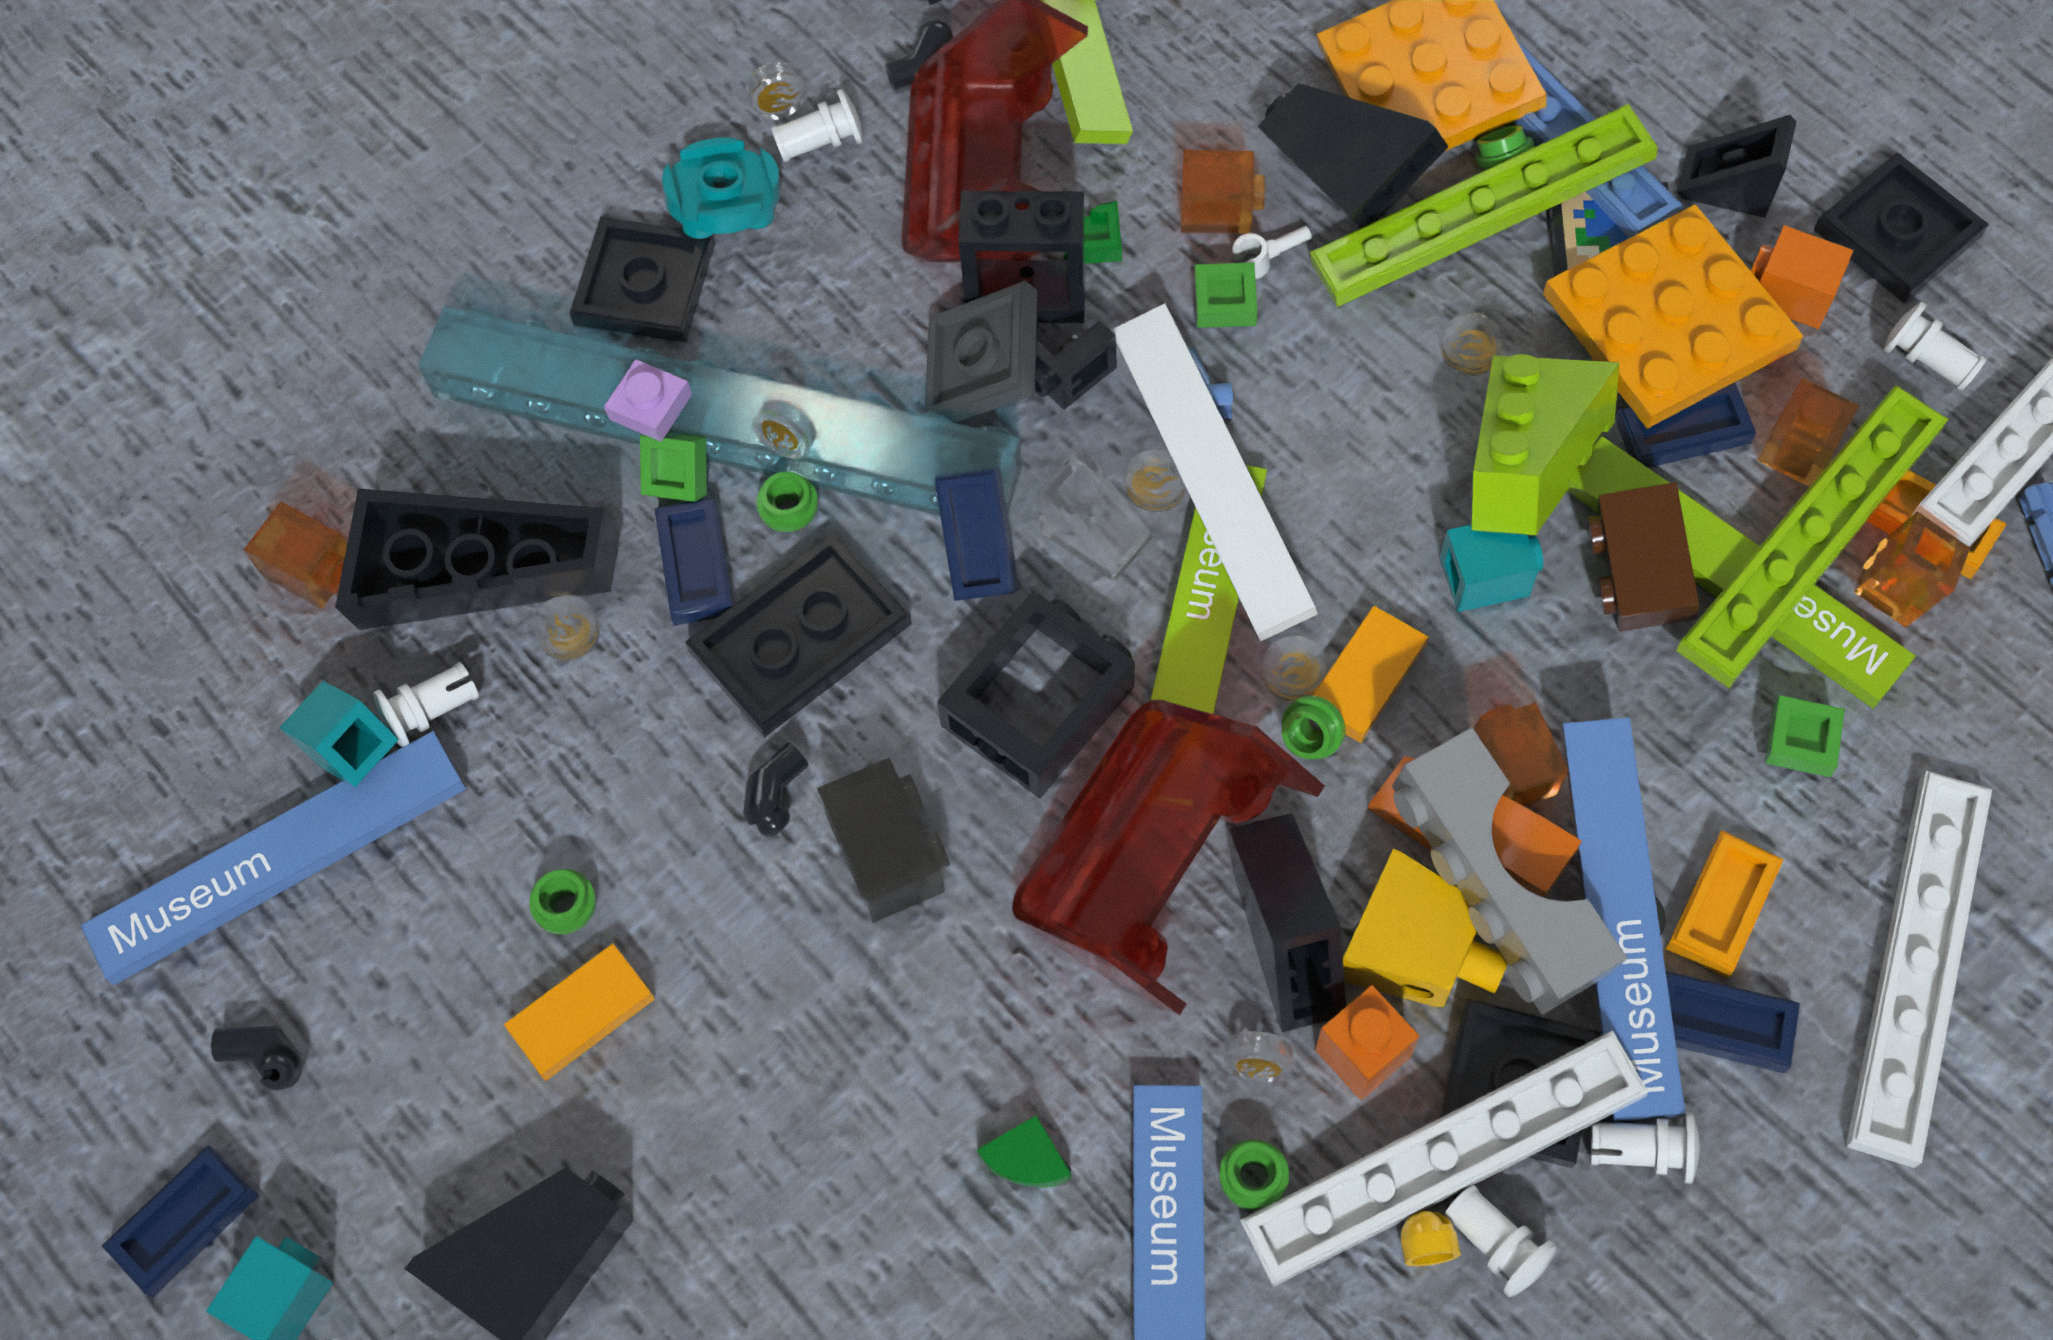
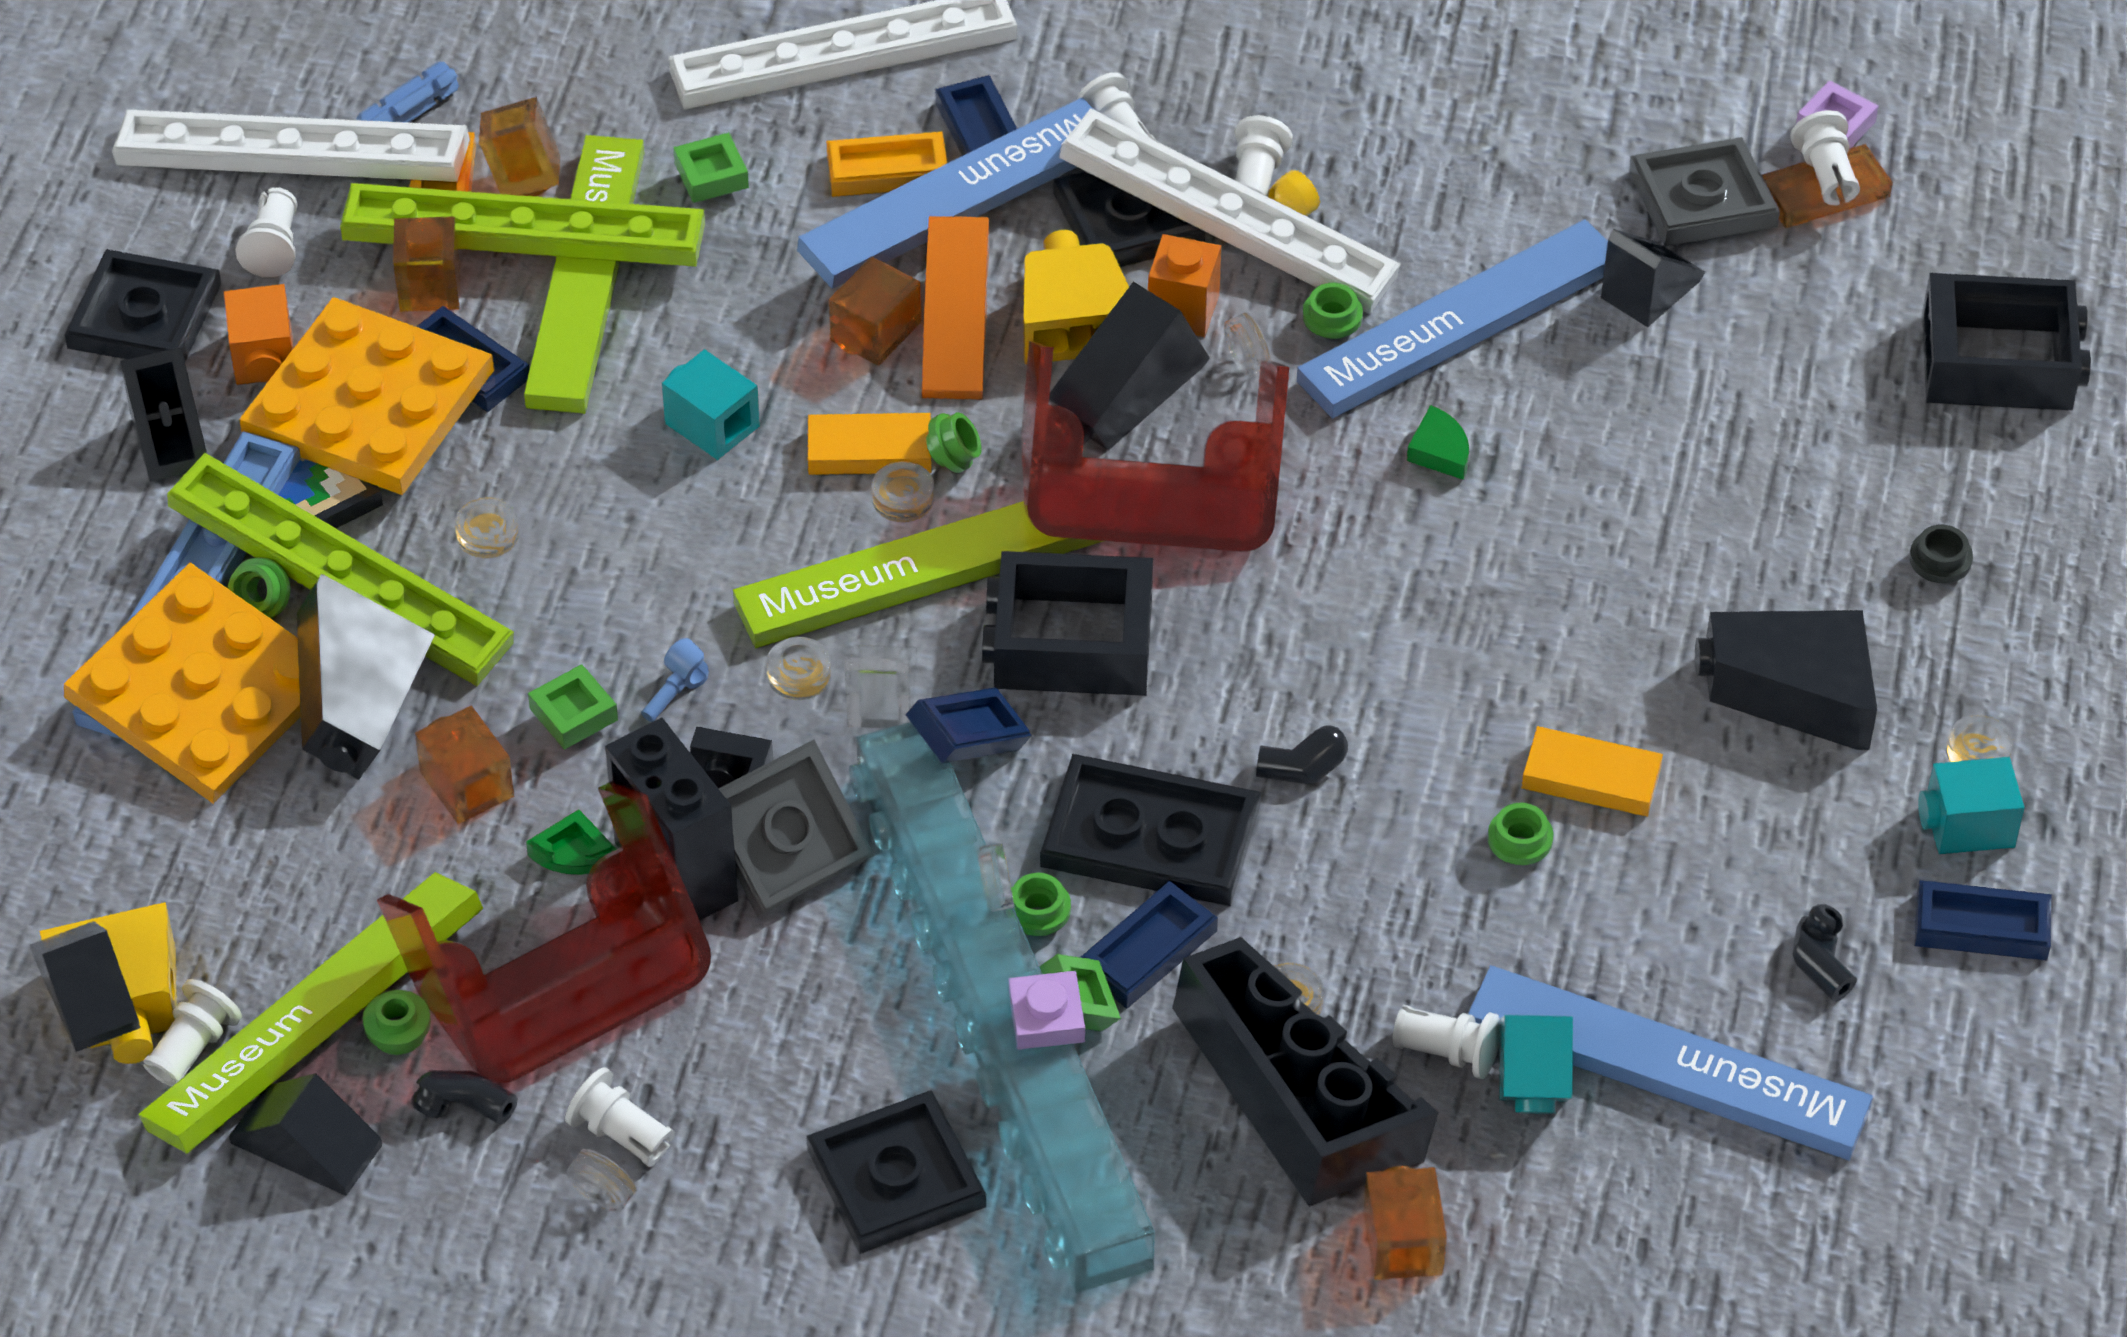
camera: 130 degrees left, 15 degrees down
teal plate [662,138,780,239] -> none
clear smoke brick [817,757,950,923] -> none
white tile [1111,304,1318,642] -> none
white hand [1233,226,1311,279] -> none
light grey arch [1392,727,1628,1015] -> none
lime wedge [1472,354,1620,535] -> none
reddish brown brick [1588,482,1699,632] -> none

